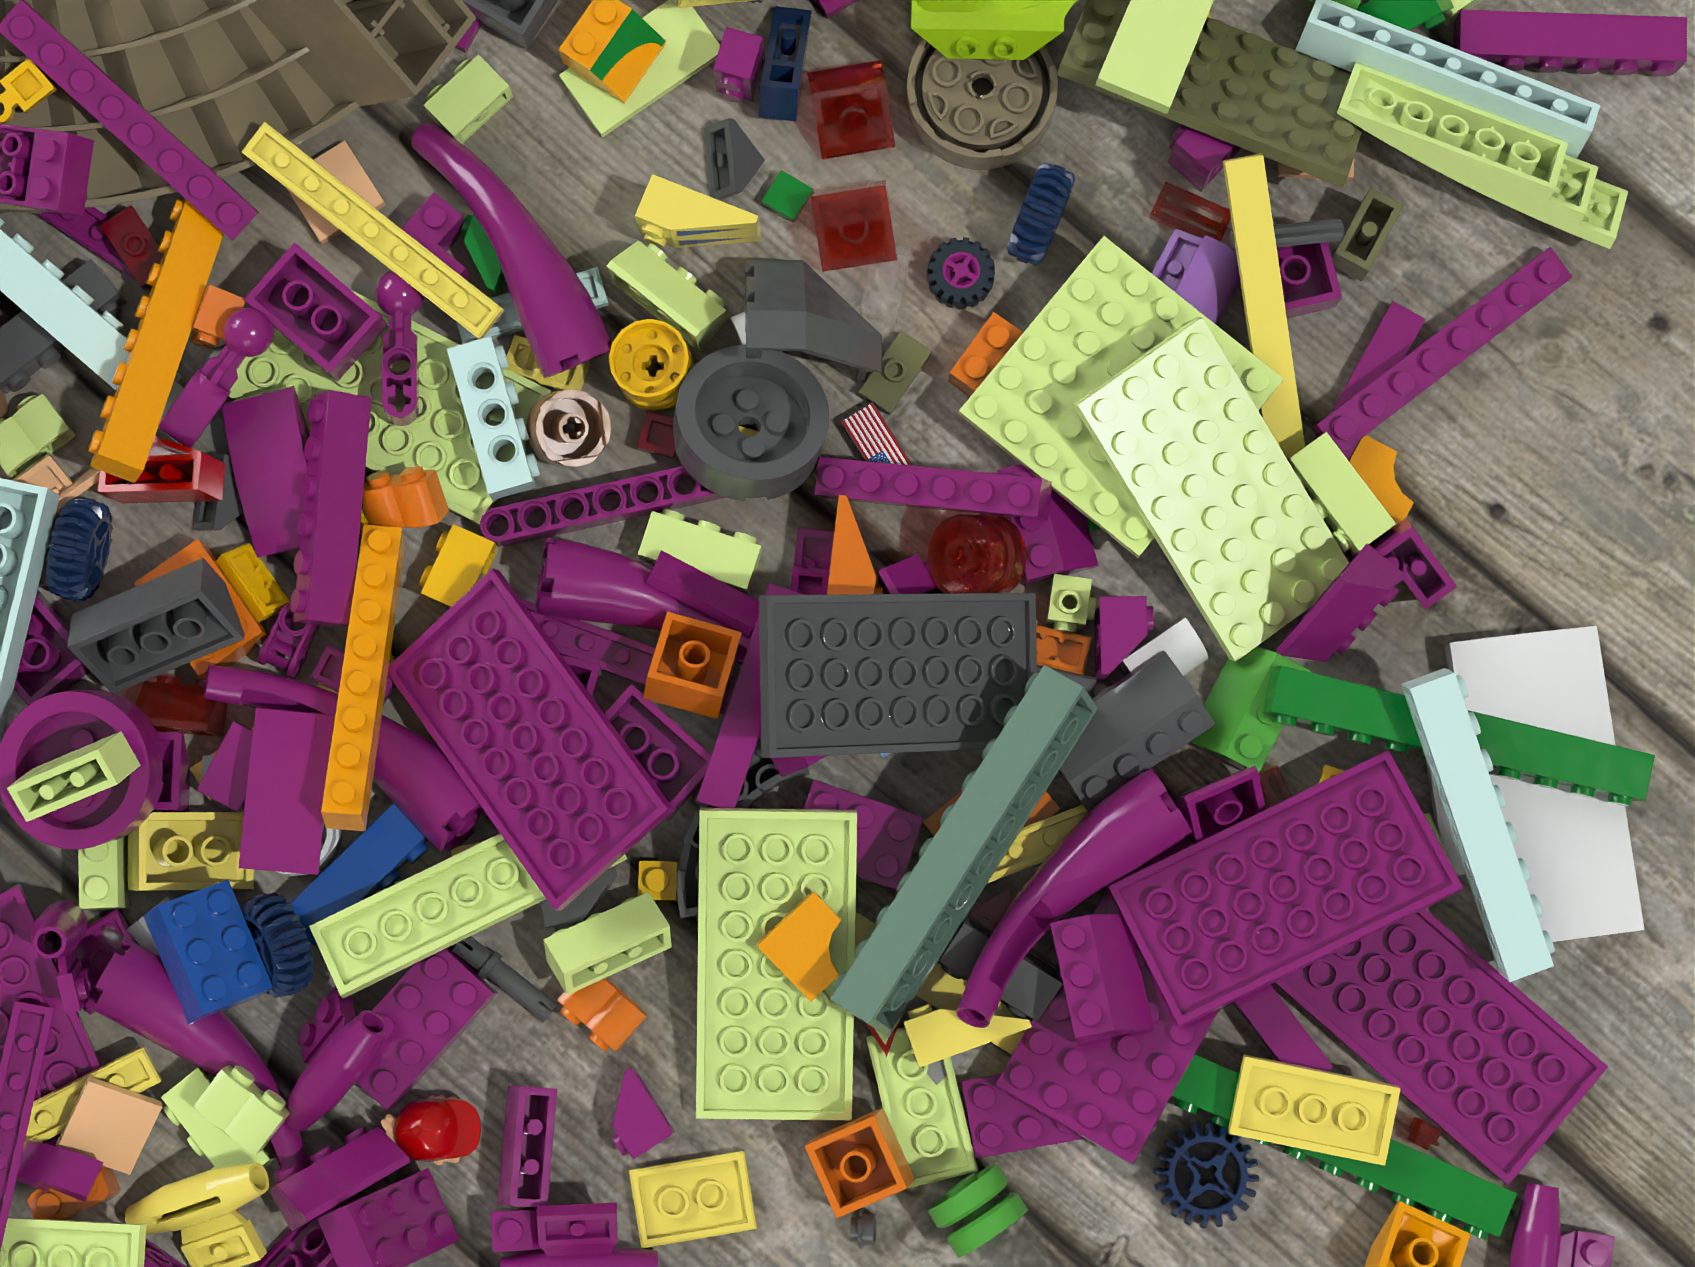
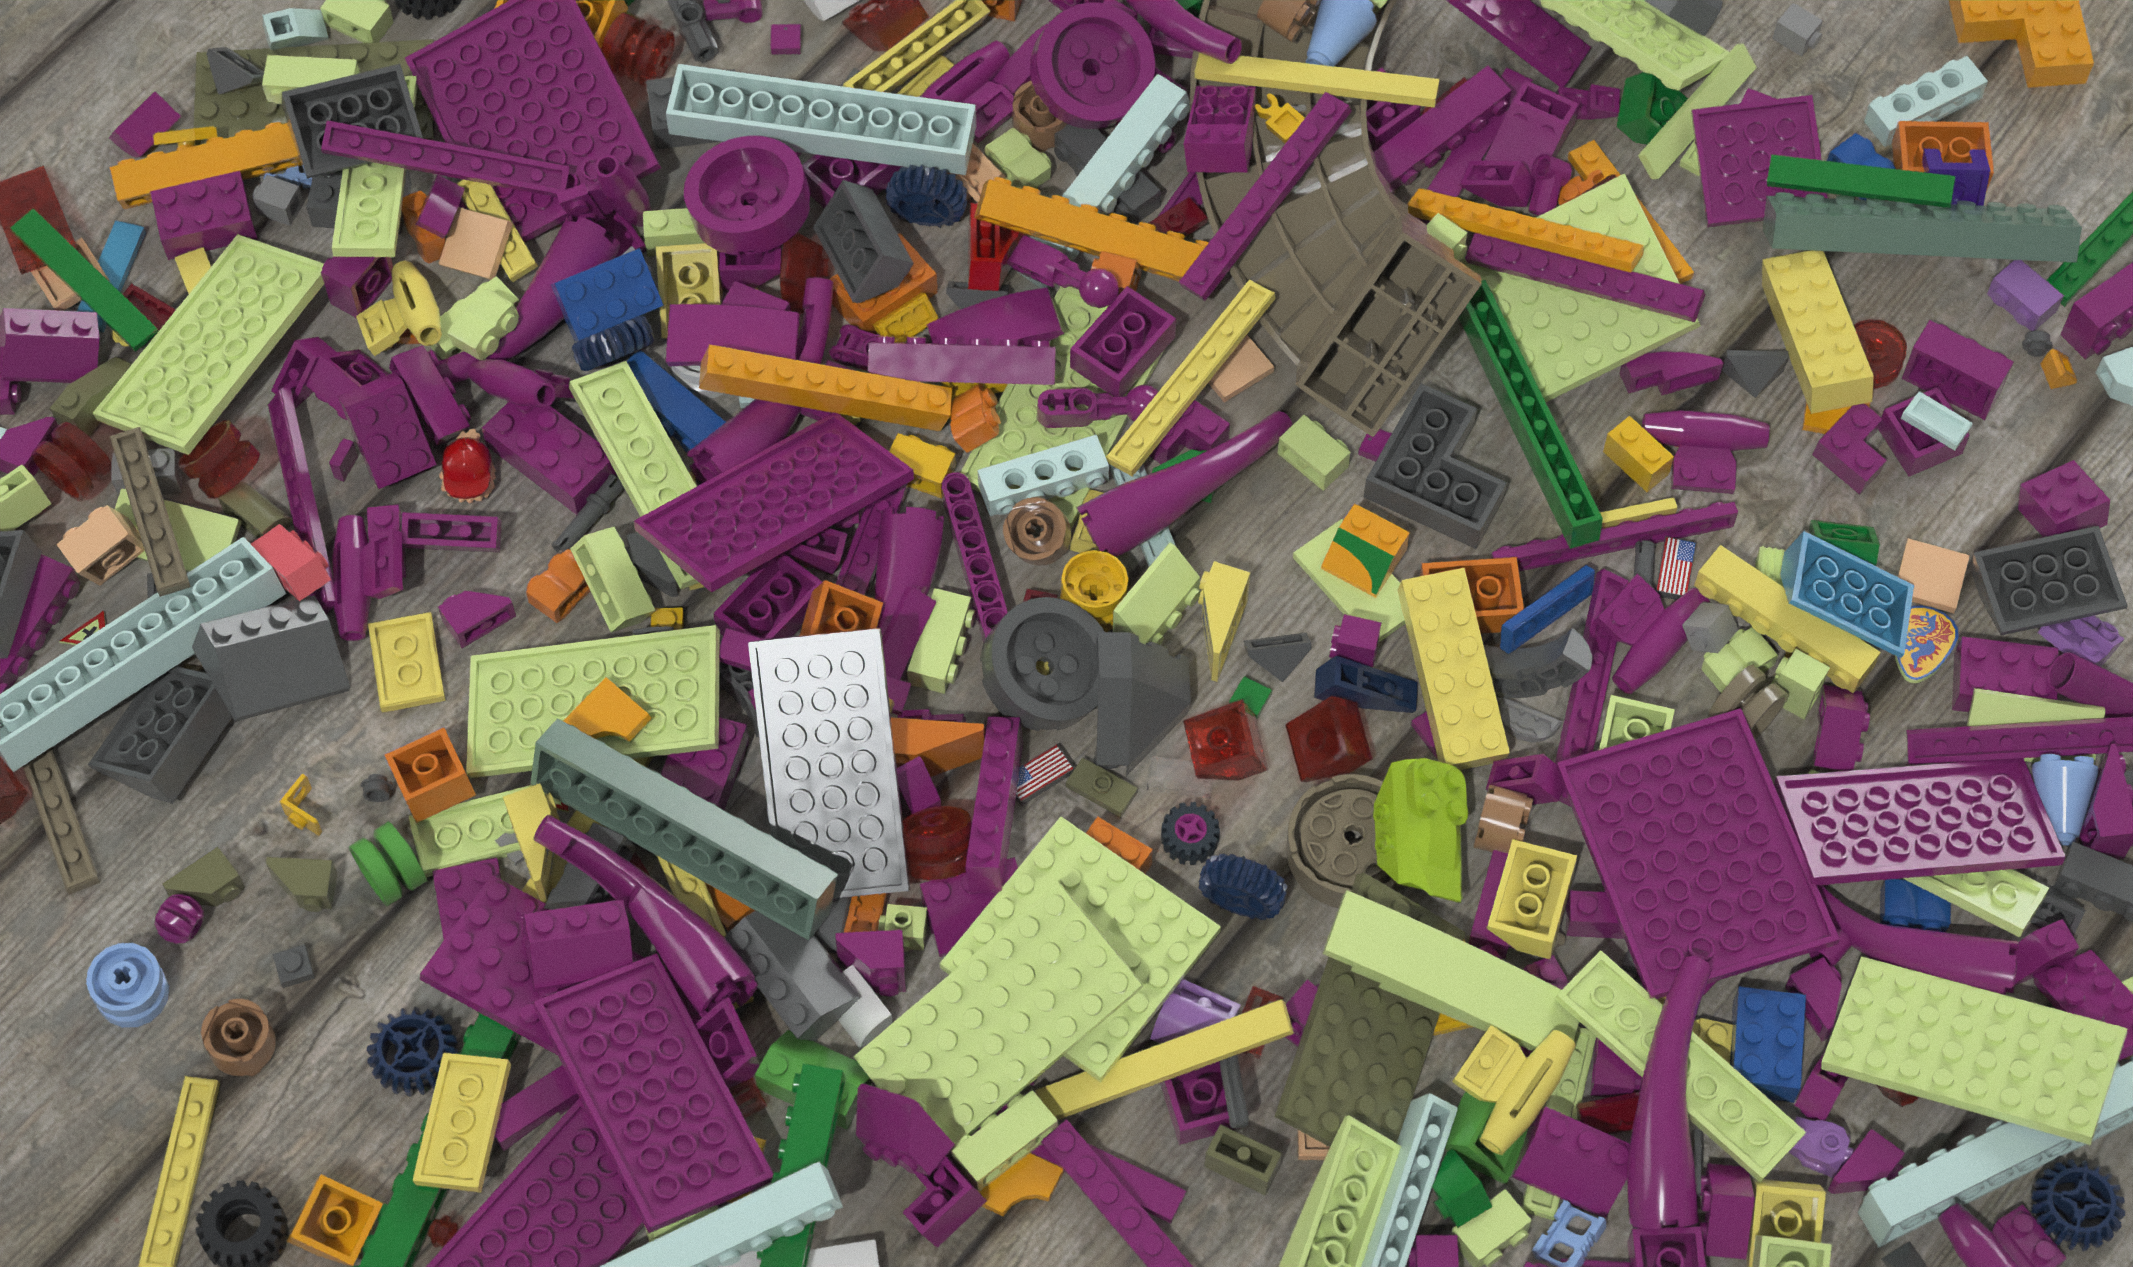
camera: 85 degrees right, 20 degrees down
yellowish green brick [7,731,141,822] -> none

